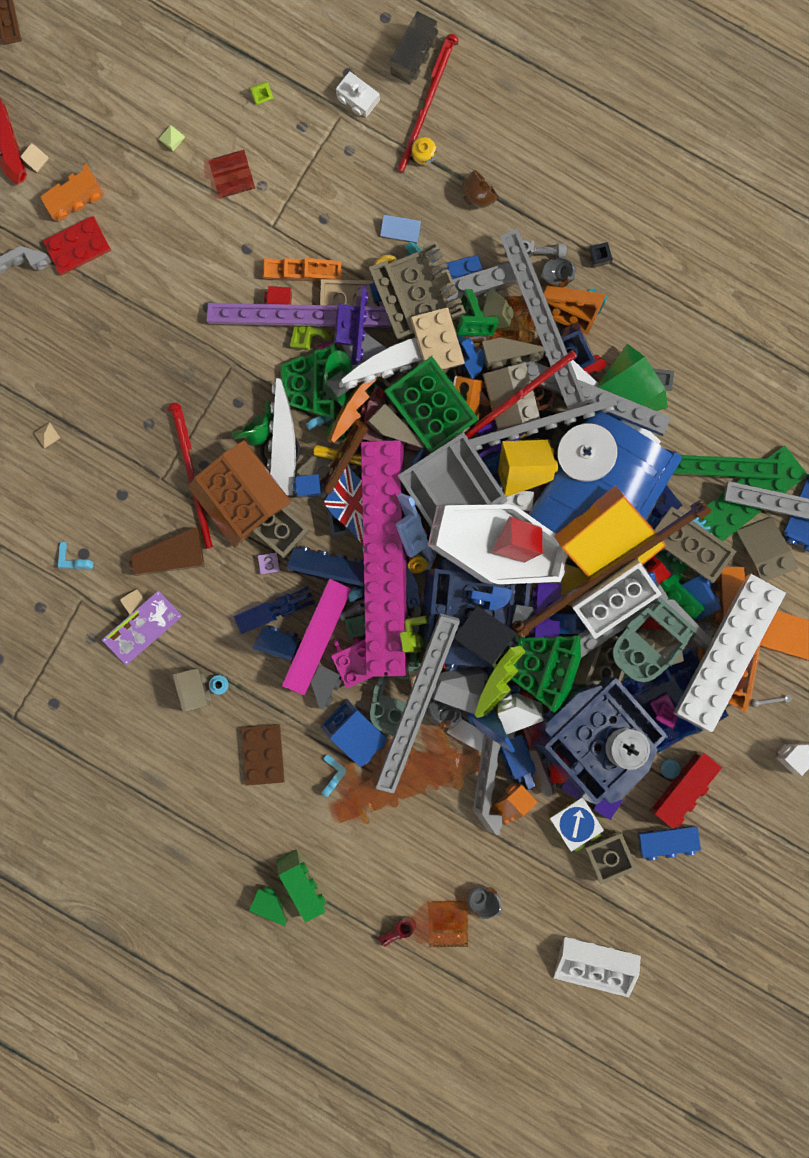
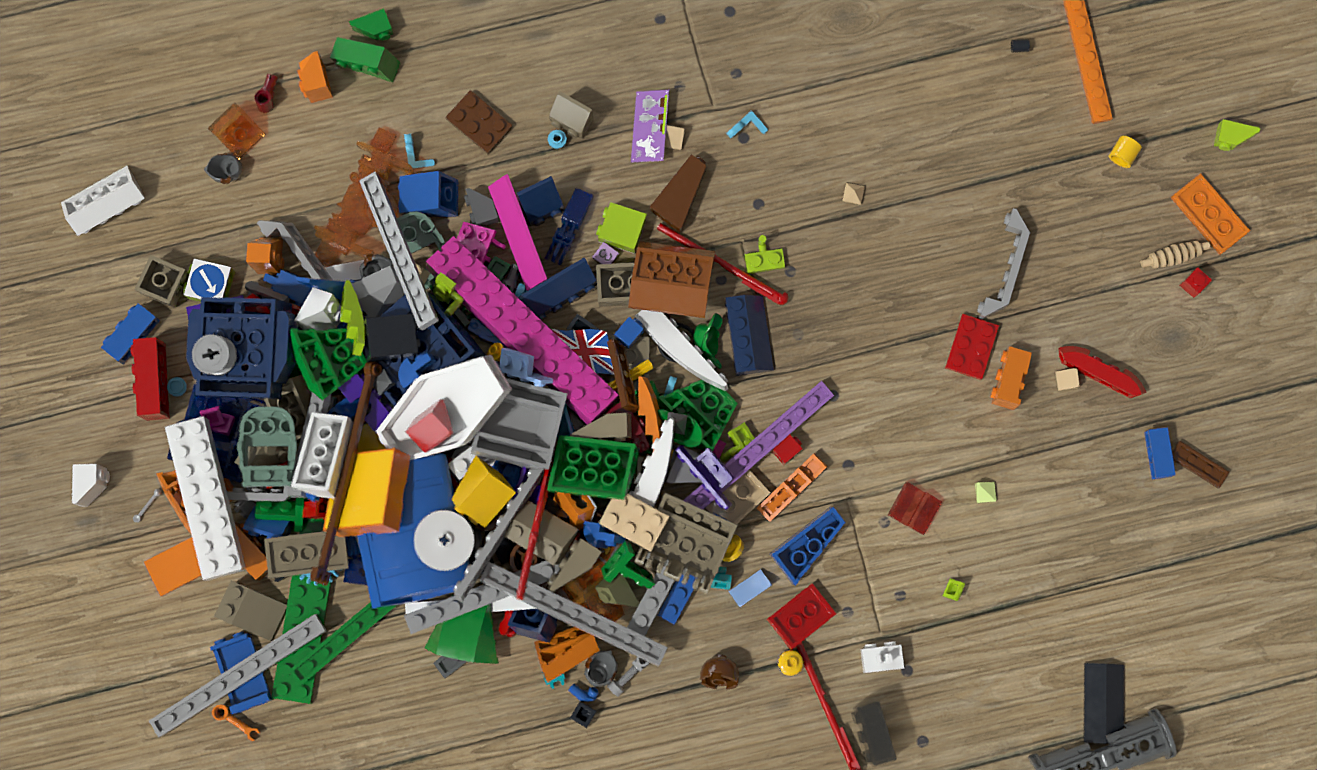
camera: 135 degrees right, 5 degrees down
none -> orange slope [298,51,333,103]
none -> blue arm [568,683,599,702]
none -> lime piece [596,202,647,254]
none -> dark blue slope [725,295,774,376]
none -> lime plate [744,235,785,274]
none -> red plate [766,583,836,650]
none -> blue wedge [769,507,845,586]
none -> blue piece [1144,427,1176,480]

